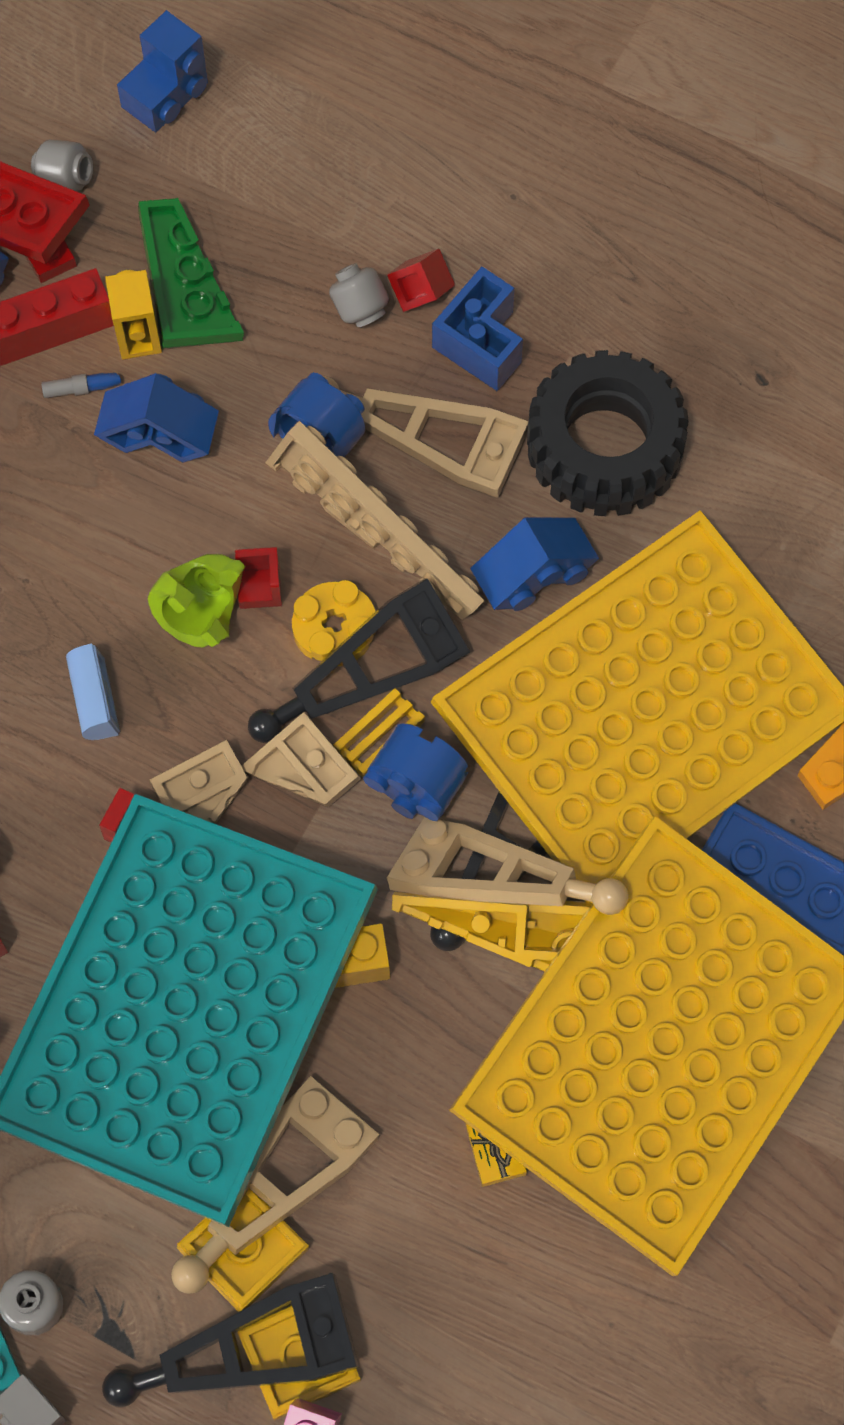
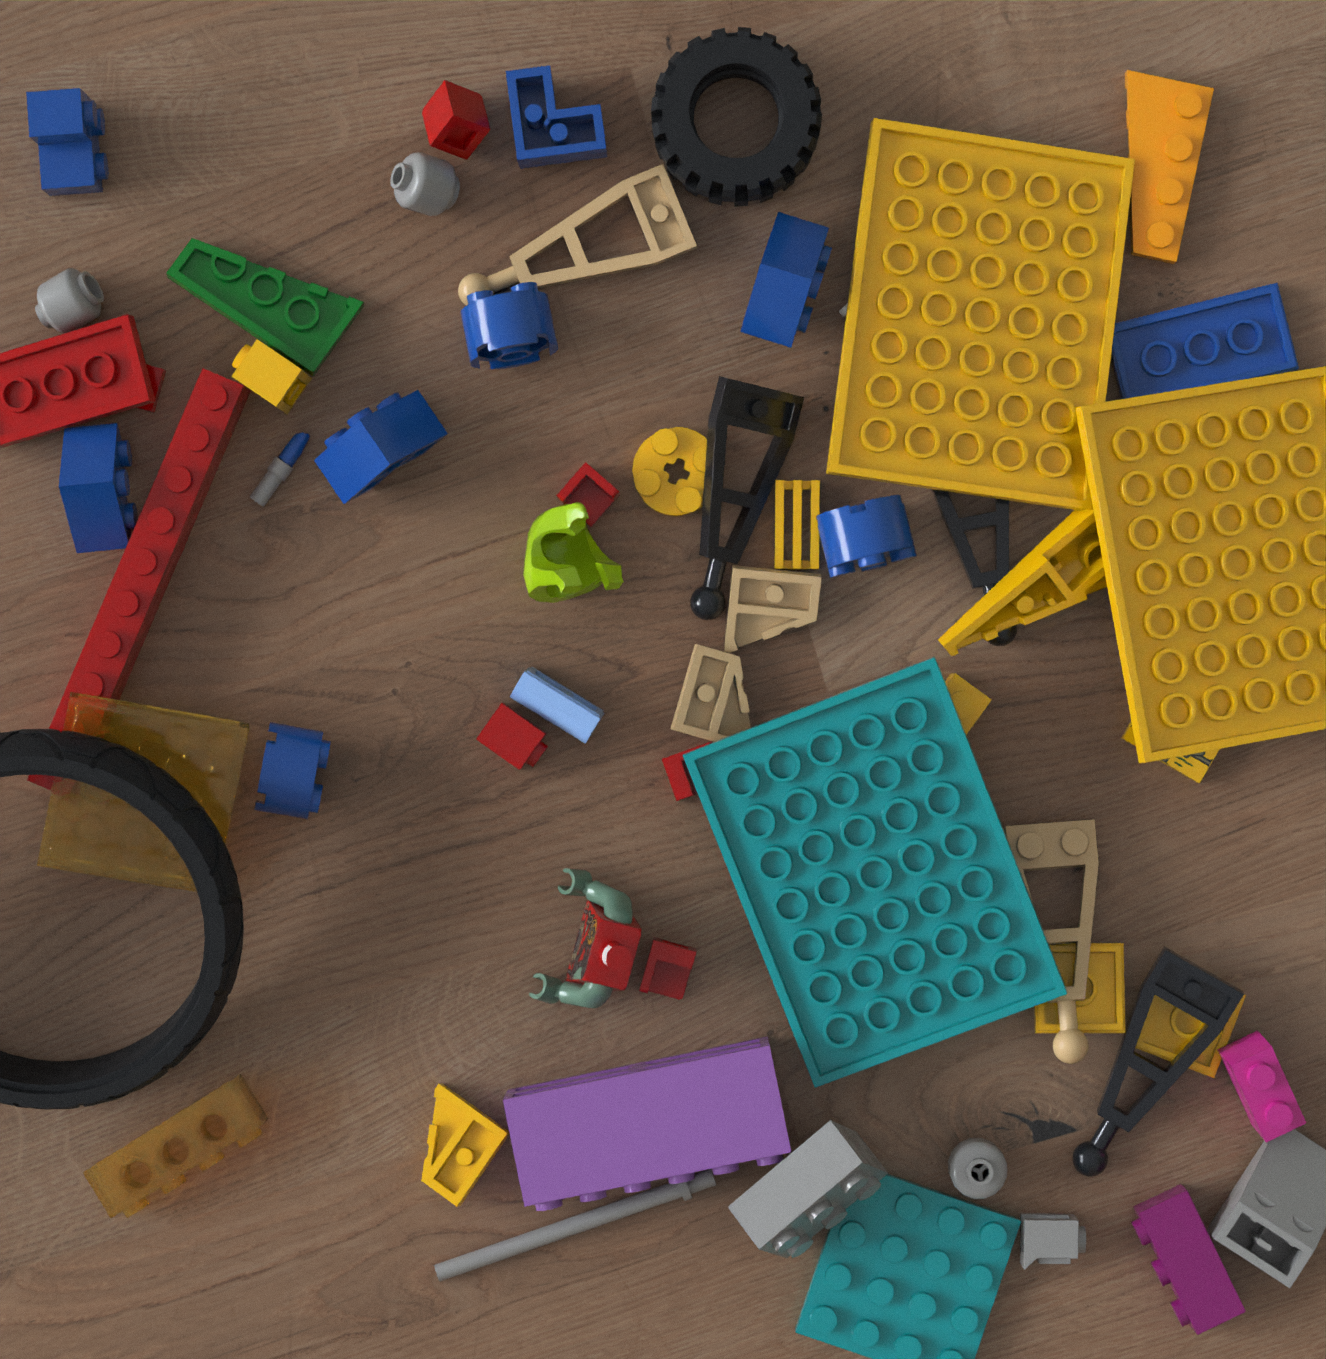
camera: 45 degrees left, 20 degrees up
tan wing [265,421,484,620] -> none
tan plate [387,817,628,915] -> none
none -> red brick [476,703,548,770]

